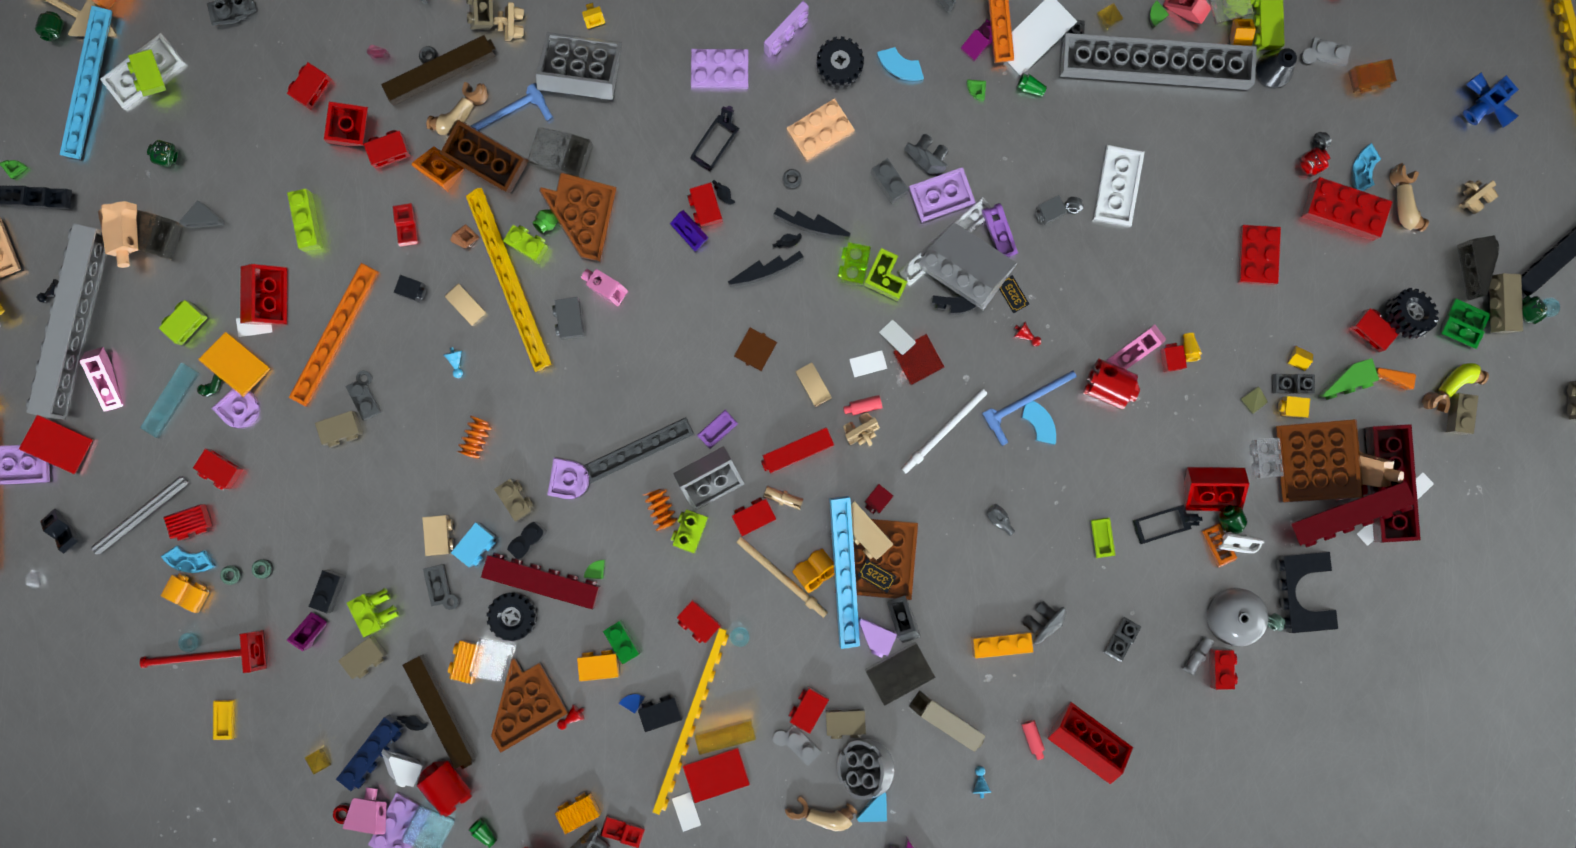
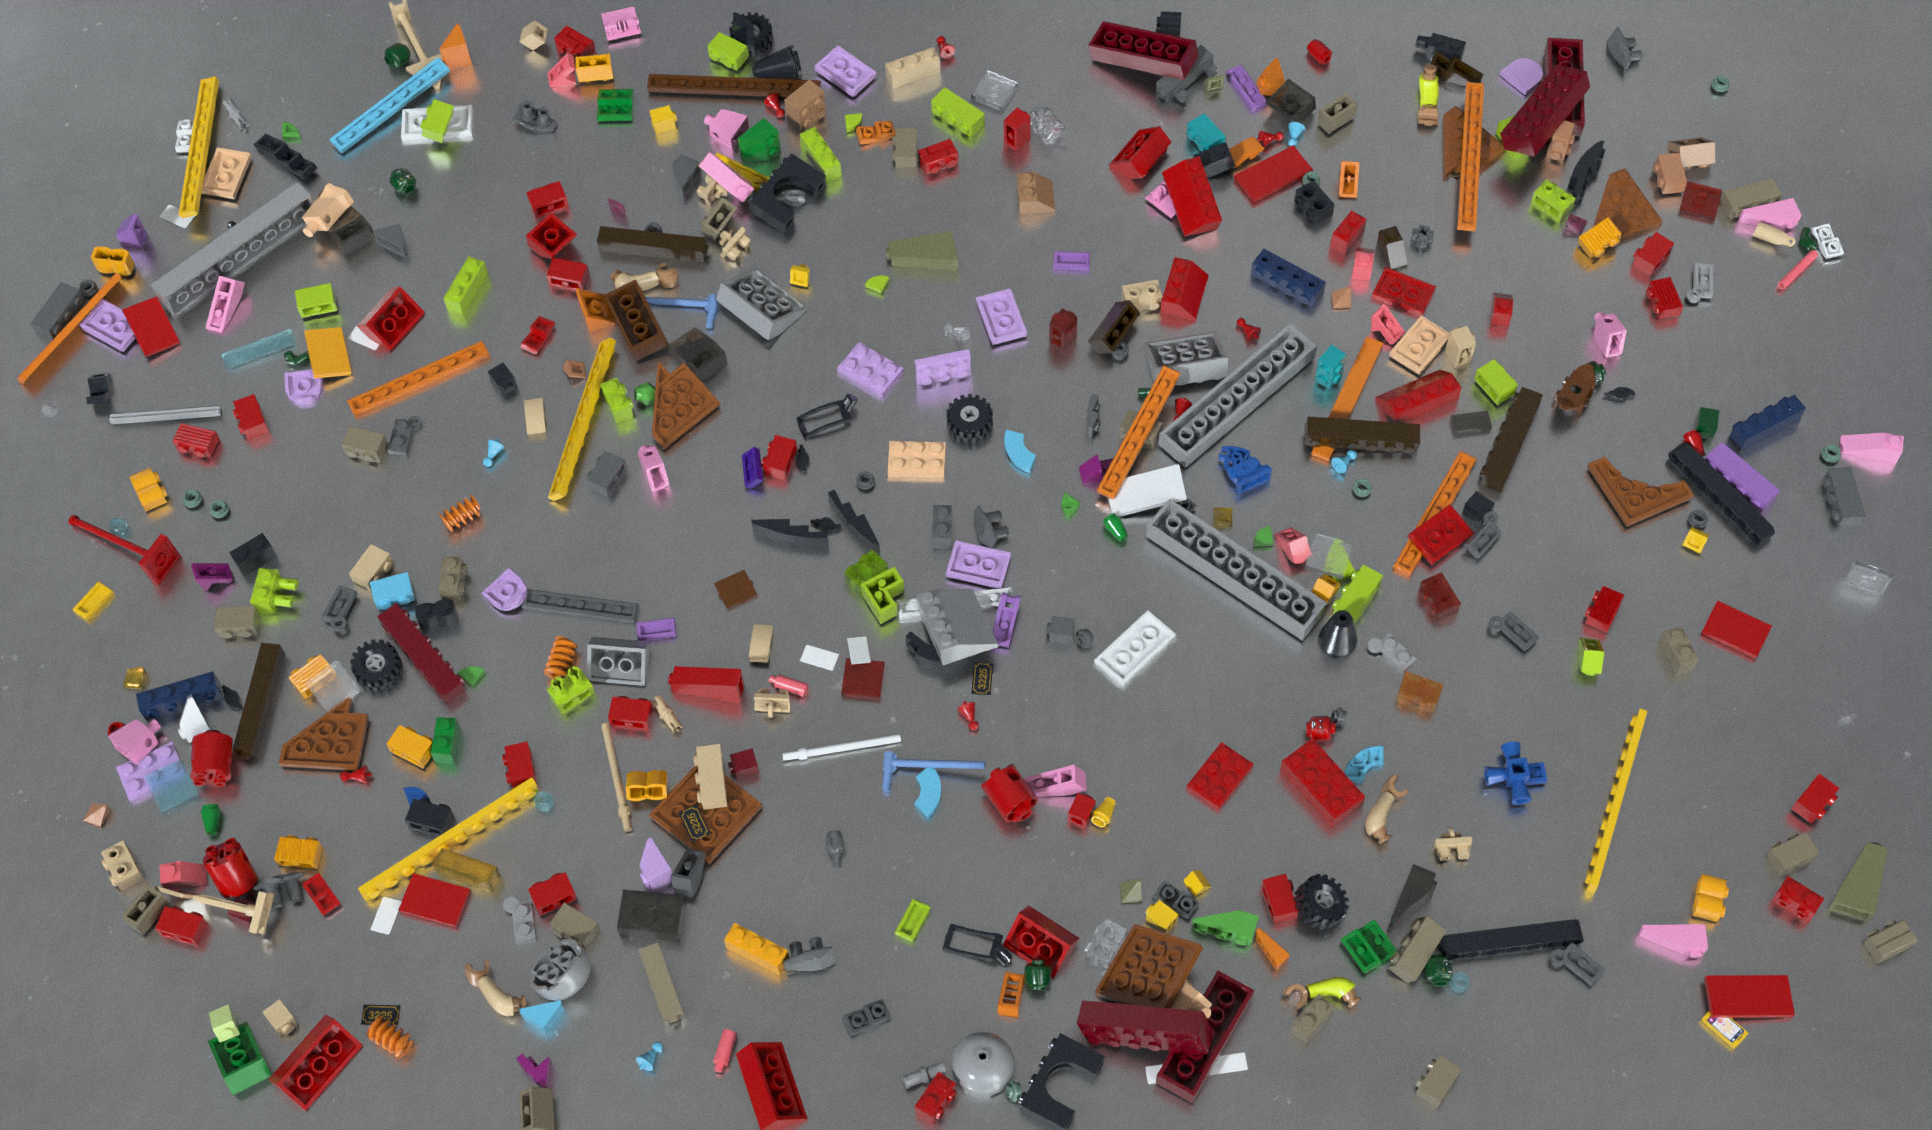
camera: 40 degrees right, 25 degrees down
medium azure tile [161,545,216,573] -> none
medium azure plate [829,496,860,649] -> none
white piece [1219,532,1265,553] -> none

